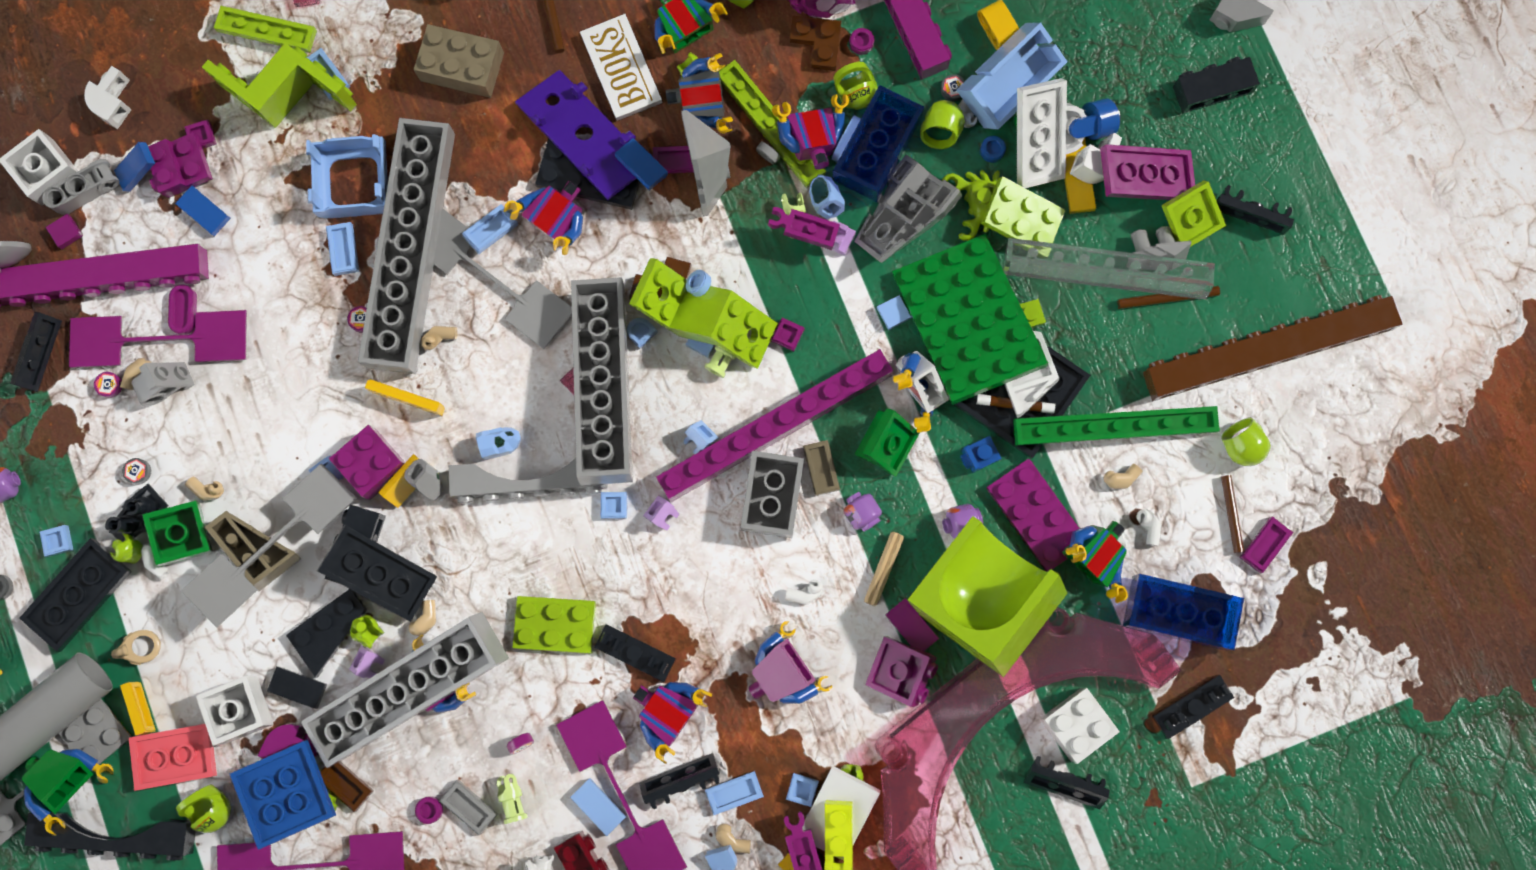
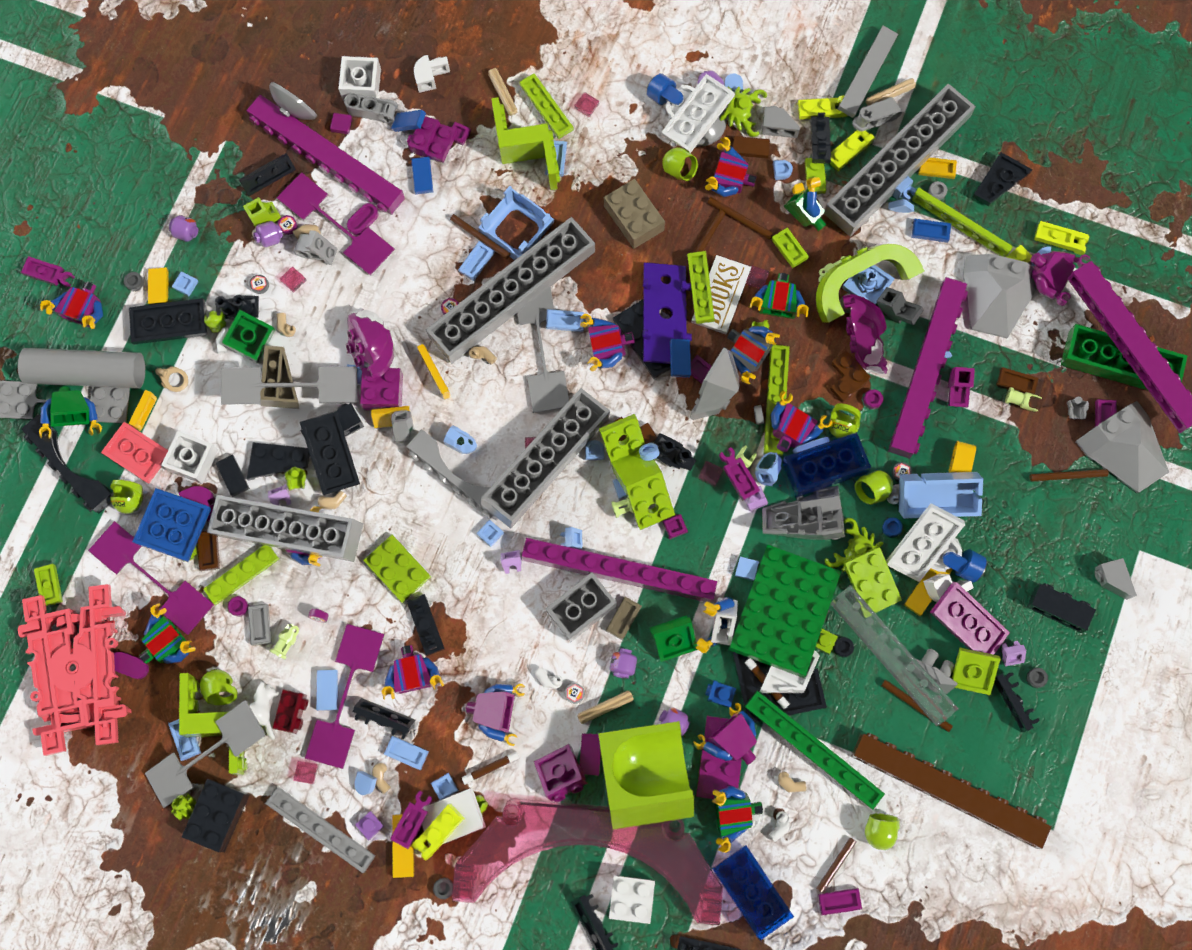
camera: 40 degrees right, 5 degrees down
none -> yellow tile [148,268,168,305]
none -> lime plate [203,545,280,605]
none -> lime brick [243,198,281,228]
none -> medium lavender head [253,221,283,248]
none -> clear pink tile [280,266,307,293]
none -> magenta animal [346,308,394,378]
none -> reddish brown bar [450,214,511,259]
none -> reddish brown bar [462,751,519,784]
none -> tan axle [488,68,518,116]
none -> tile [565,683,585,704]
none -> black connector [654,433,696,471]
none -> lime plate [687,251,715,324]
none -> magenta torso [693,703,757,765]
none -> clear pink tile [698,461,723,487]
none -> clear pink tile [745,265,769,289]
none -> black tile [833,637,854,658]
none -> lavender tile [1001,641,1026,666]
none -> dark grey tile [1026,668,1048,688]

